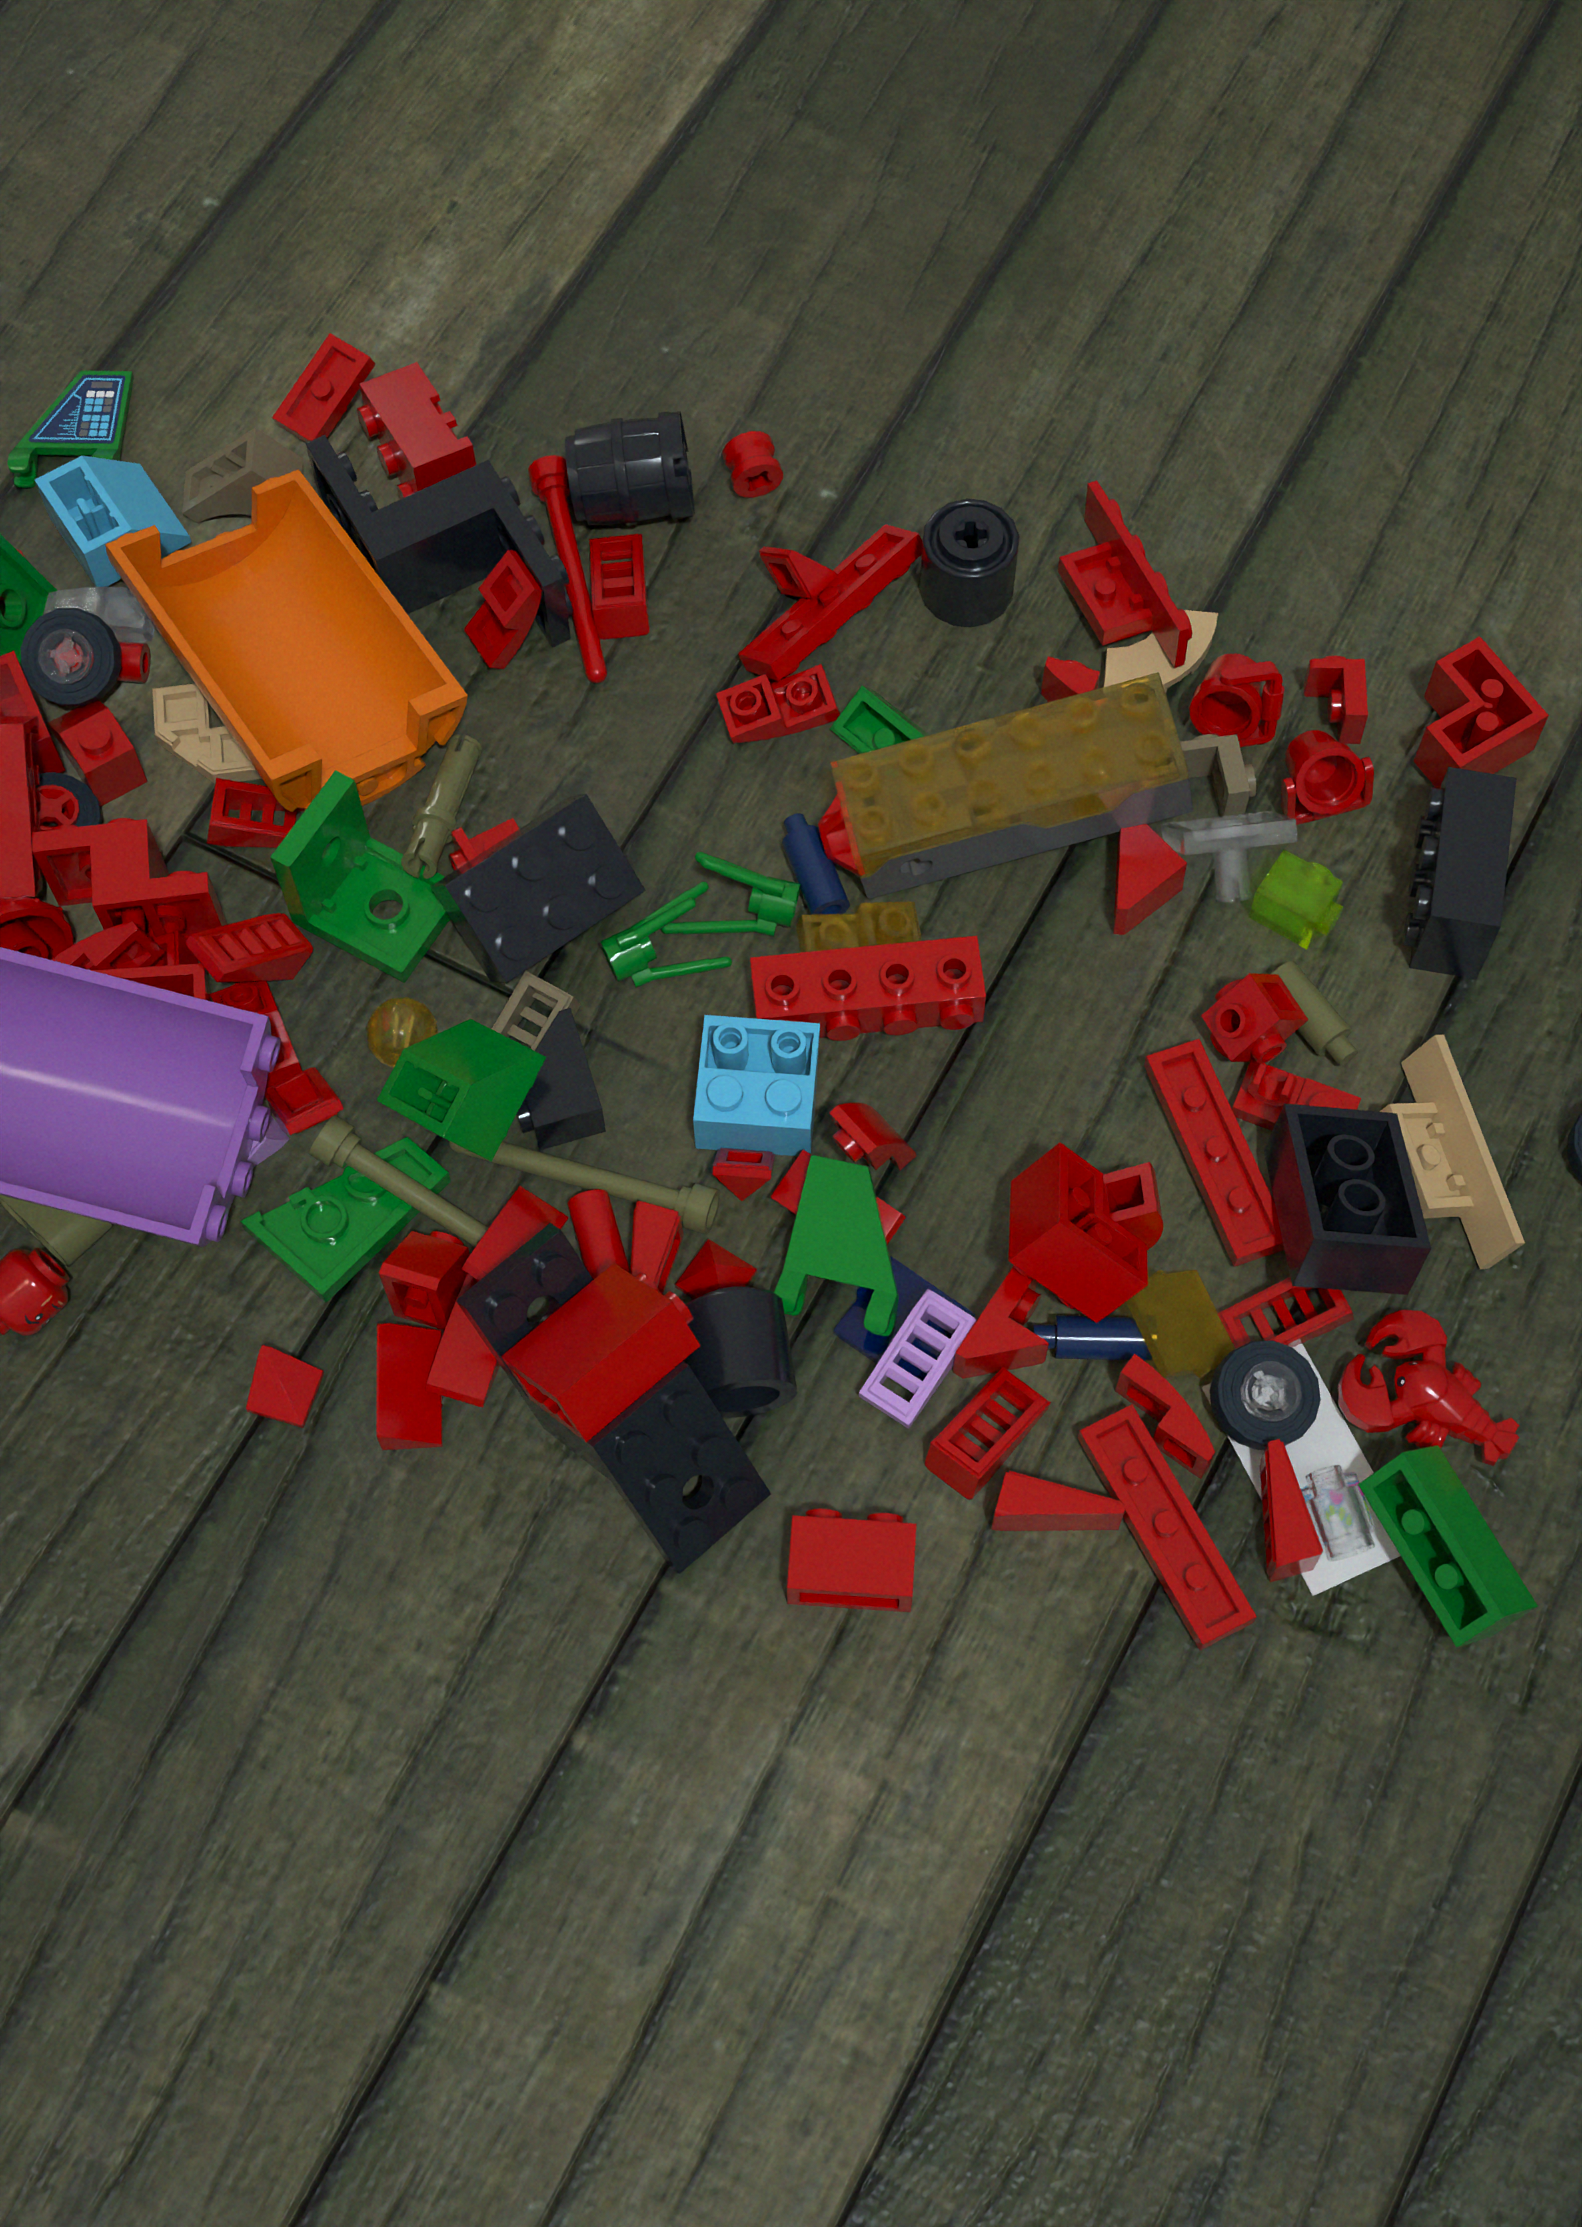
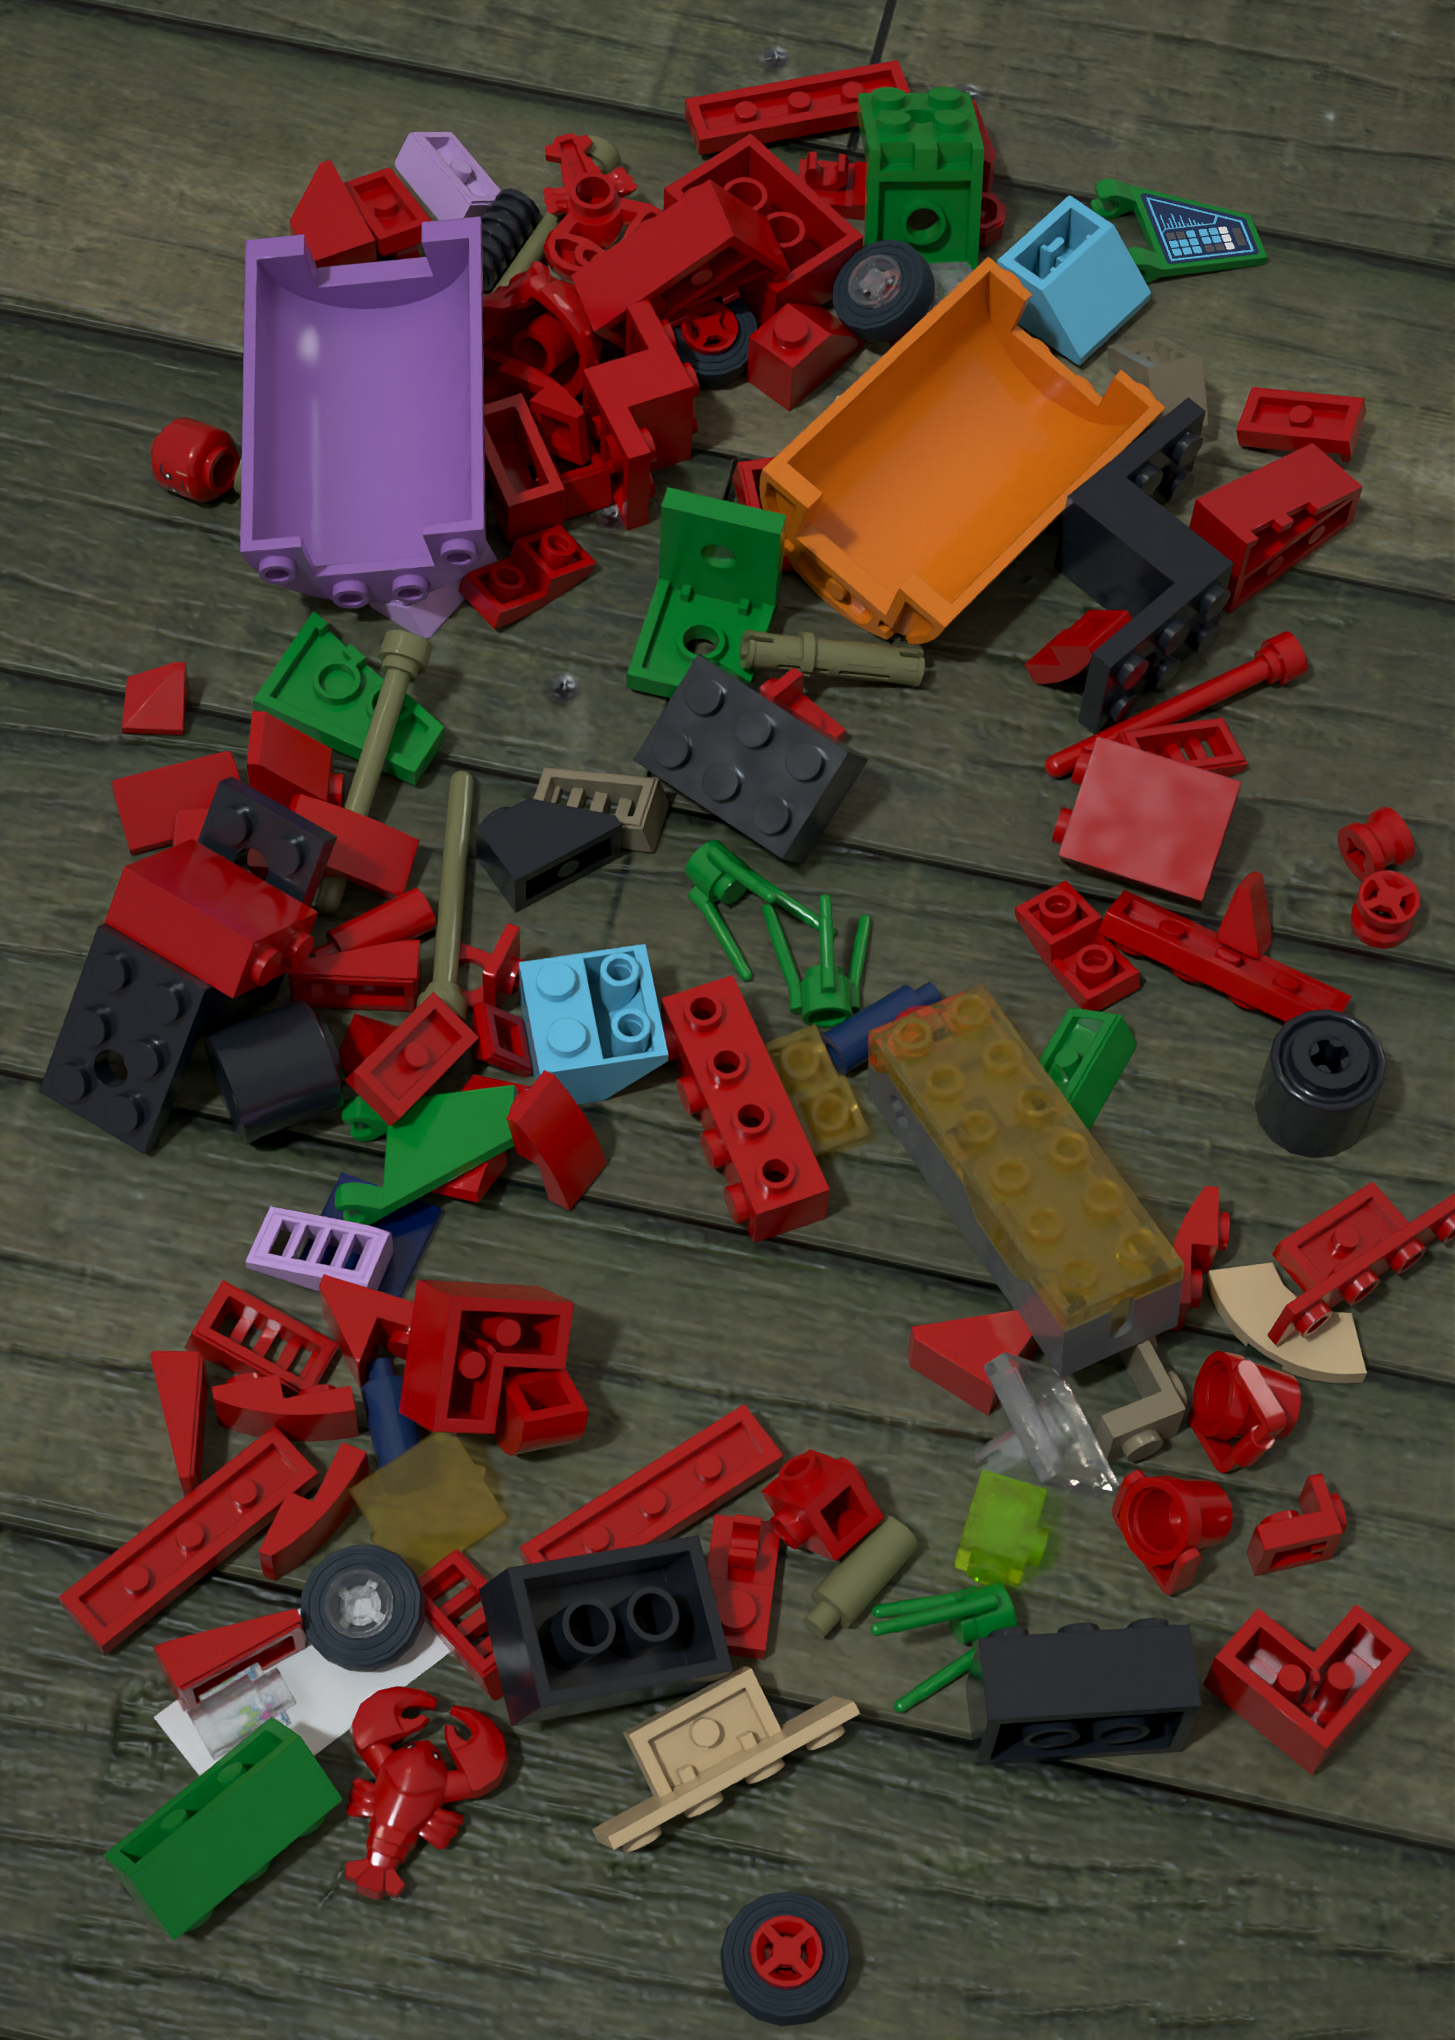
camera: 70 degrees right, 5 degrees down
red slope [185,913,313,982] -> none
red slope [264,1067,344,1135] -> none
clear yellow piece [365,997,438,1068] -> none
green slope [376,1019,546,1162] -> none
black piece [565,411,695,526] -> none
red piece [787,1509,917,1613] -> none
none -> red slope [211,1373,359,1442]
none -> red plate [345,992,479,1126]
none -> red bracket [429,923,526,1011]
none -> green plant [870,1582,1017,1713]
none -> red brick [1052,736,1241,905]
none -> red wheel [1350,870,1420,949]

